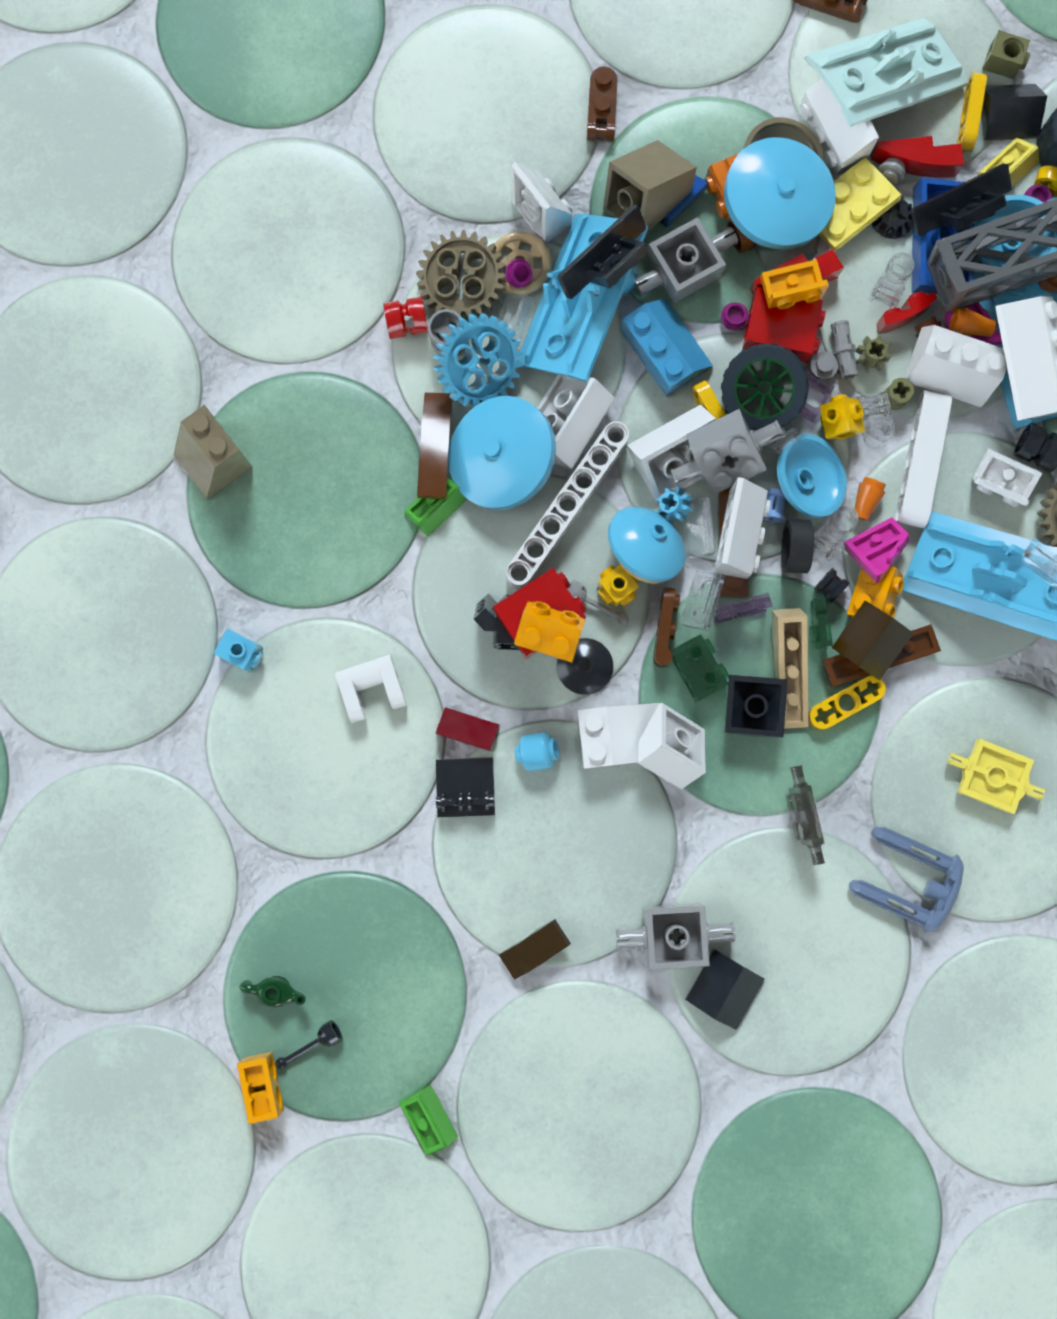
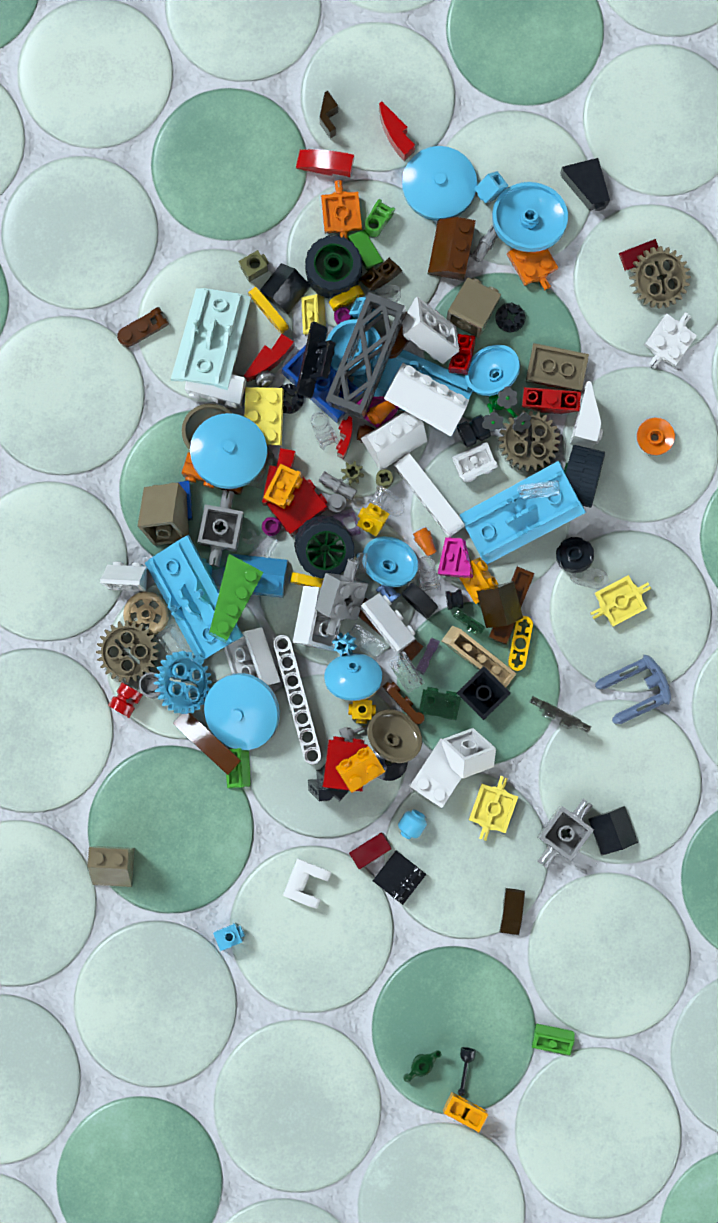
camera: 50 degrees left, 0 degrees up
magenta plate [505,259,533,288] -> none
black bracket [557,205,648,299] -> none
reddish brown plate [587,66,617,142] -> none
none -> bright green wedge [209,554,264,643]
none -> clear plate [242,529,278,558]
none -> dark tan dish [367,709,422,763]
none -> light yellow plate [469,776,518,841]
none -> black tile [556,537,594,573]
none -> clear plate [570,567,608,589]

